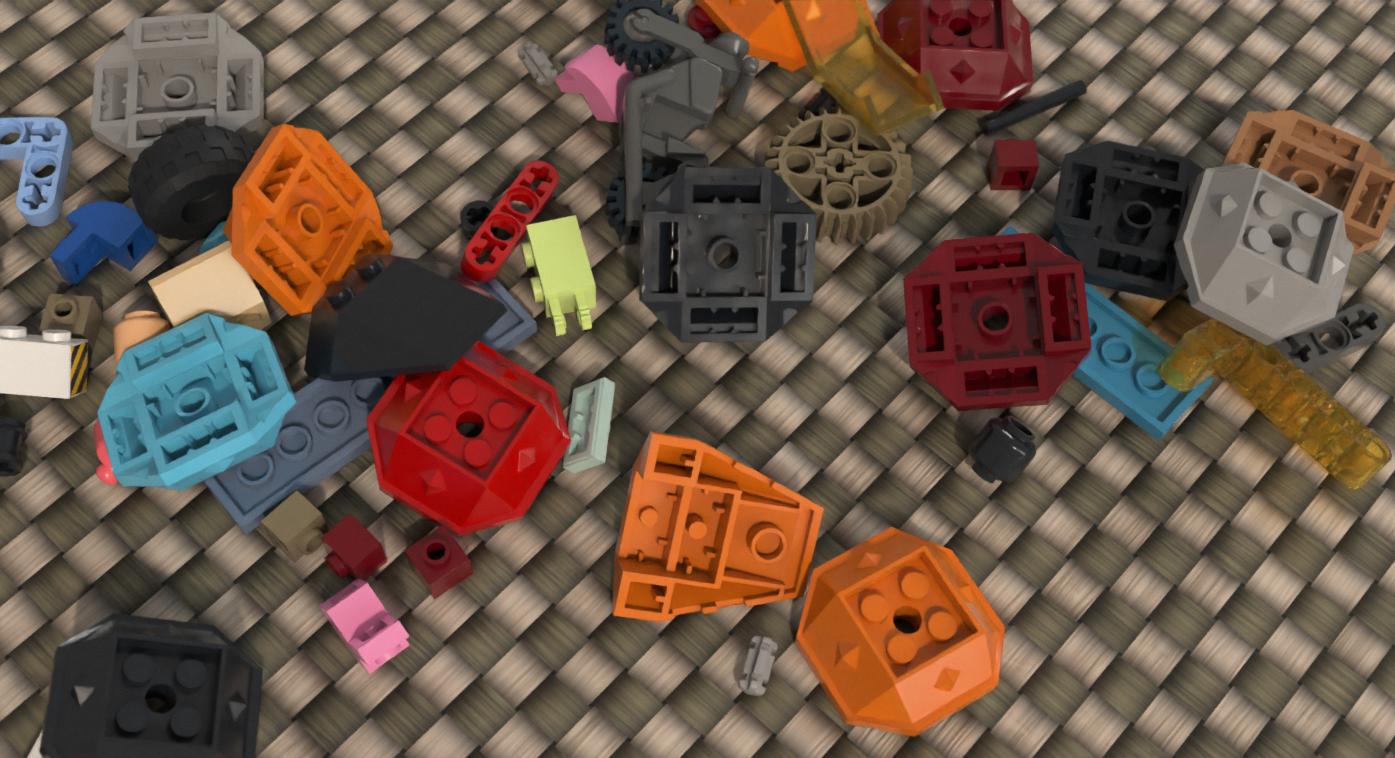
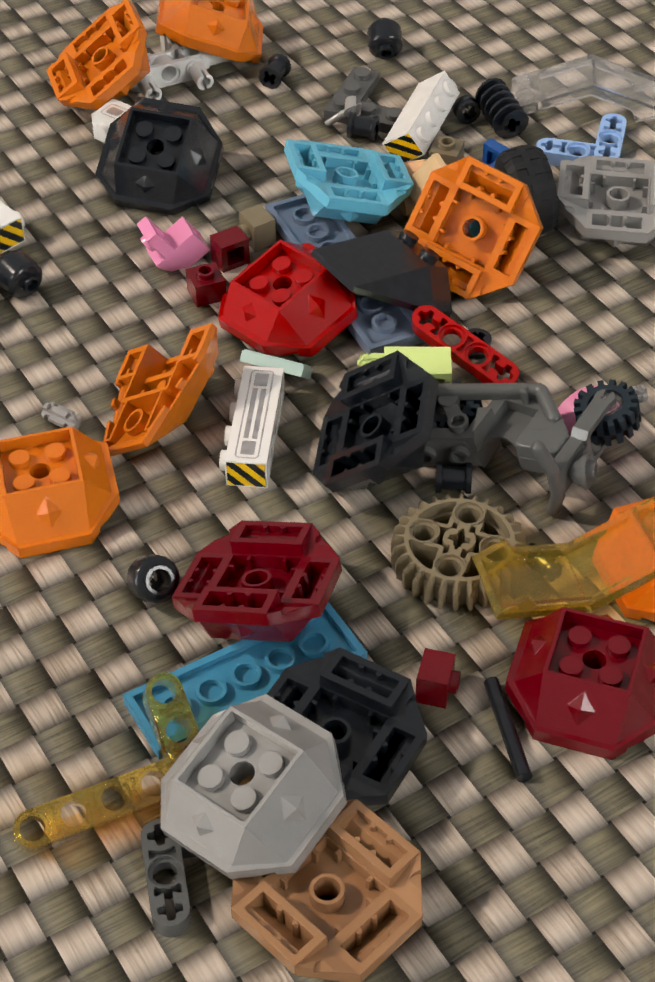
camera: 110 degrees right, 15 degrees down
none -> white brick [219,366,285,488]

